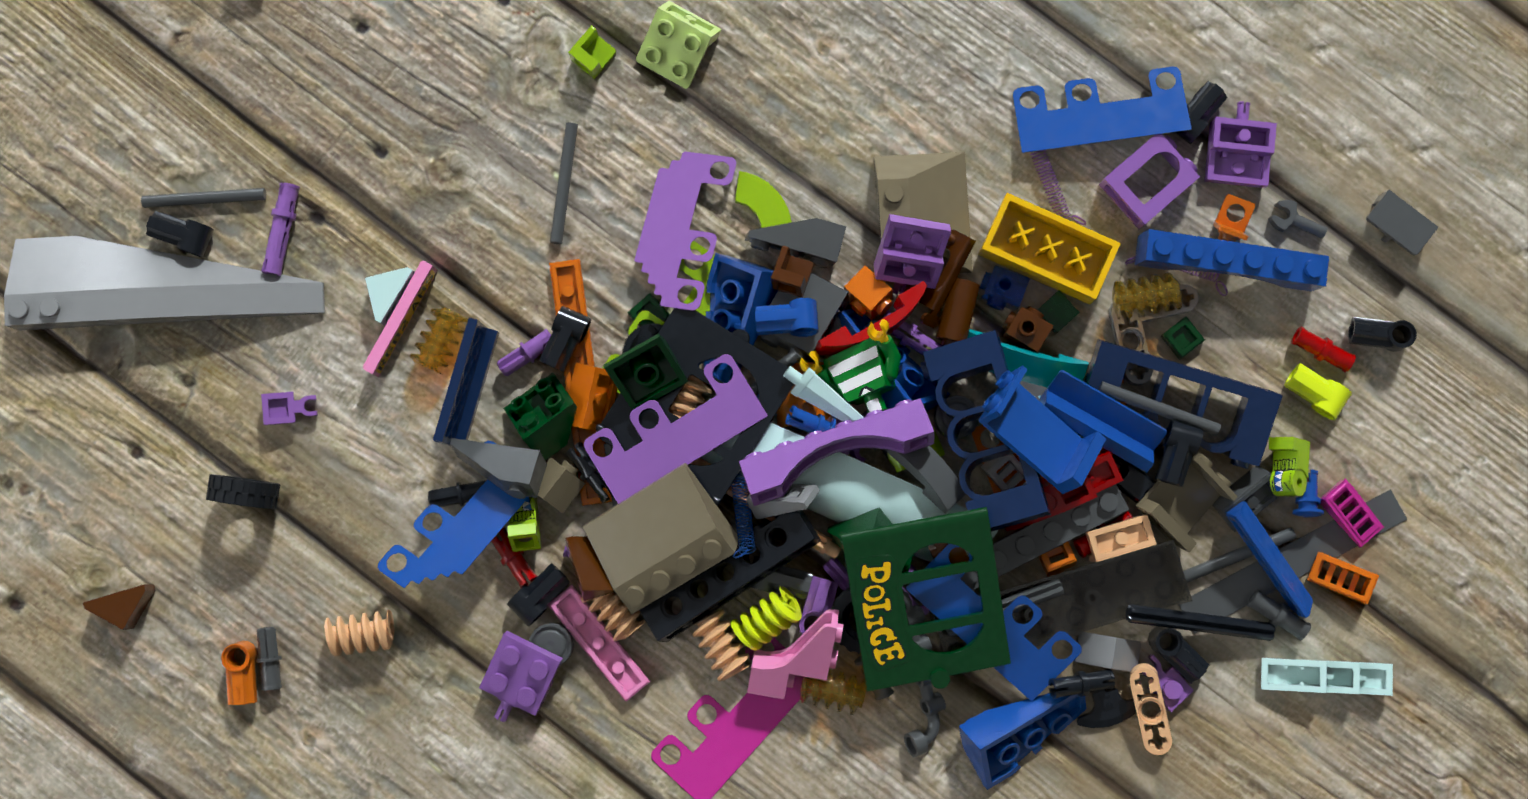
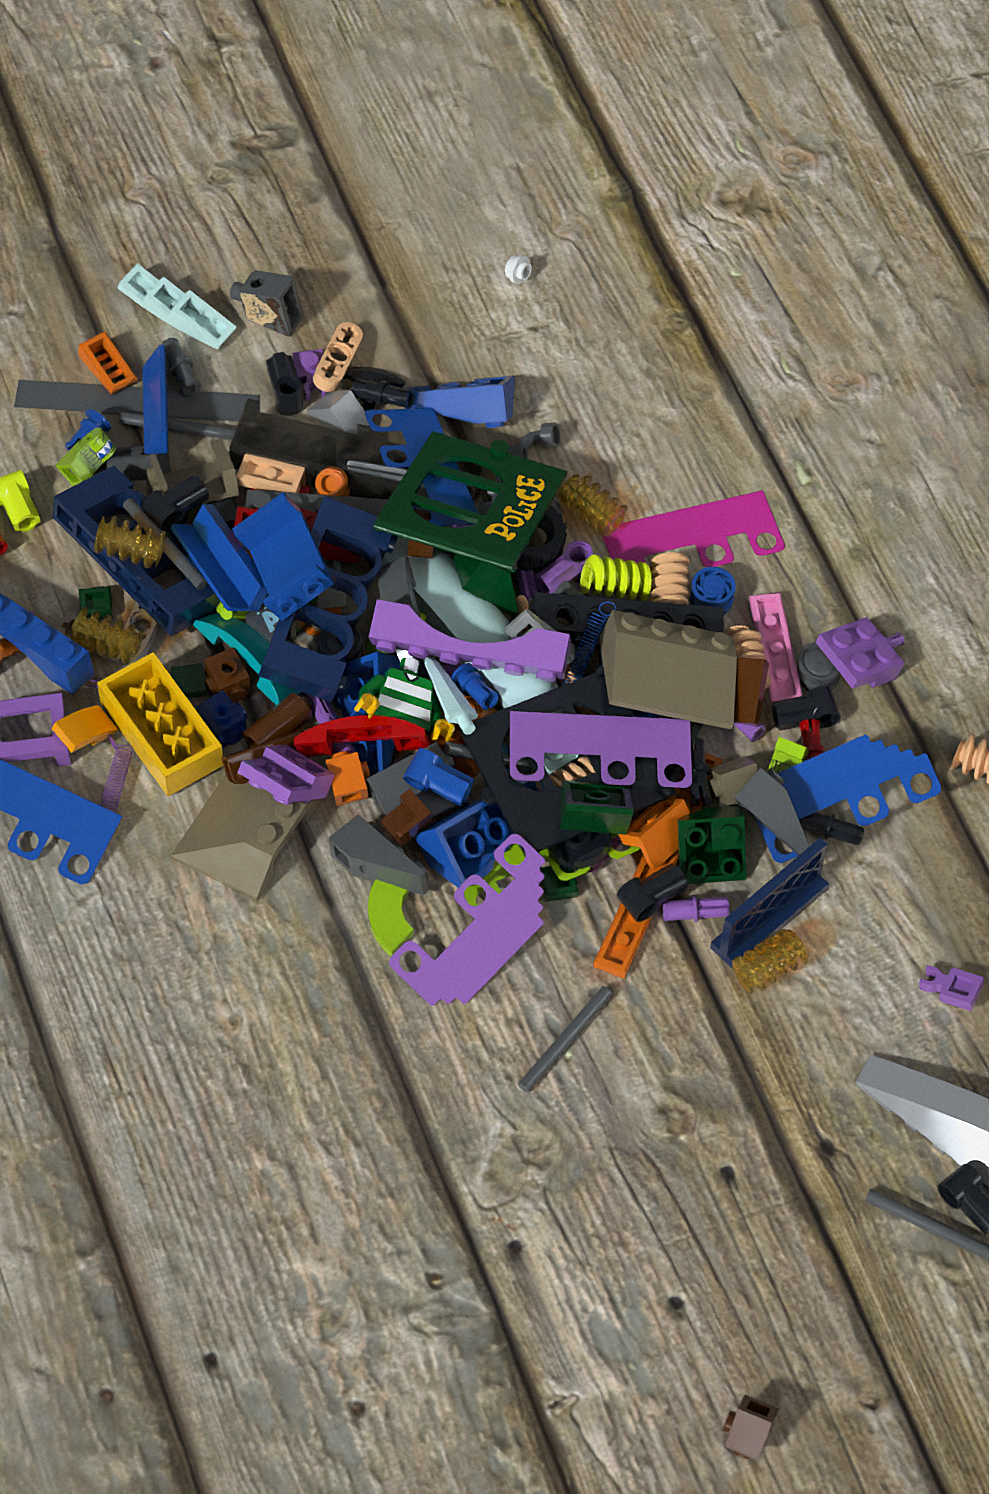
camera: 150 degrees left, 25 degrees down
medium lavender pin [261,182,300,276] -> none
bright pink tile [363,261,438,377] -> none
light aqua slope [365,267,415,326] -> none
lime panel [568,25,616,79] -> none
yellowish green bracket [636,1,722,89] -> none
bright pink arch [747,609,843,699] -> none
black axle [1125,604,1276,641] -> none
dark pink slope [1320,479,1384,548] -> none
none -> light orange slope [52,705,119,753]
none -> clear yellow piece [94,516,166,568]
none -> dark grey torso [230,270,304,337]
none -> orange tile [315,466,348,496]
none -> blue wheel [690,567,736,614]

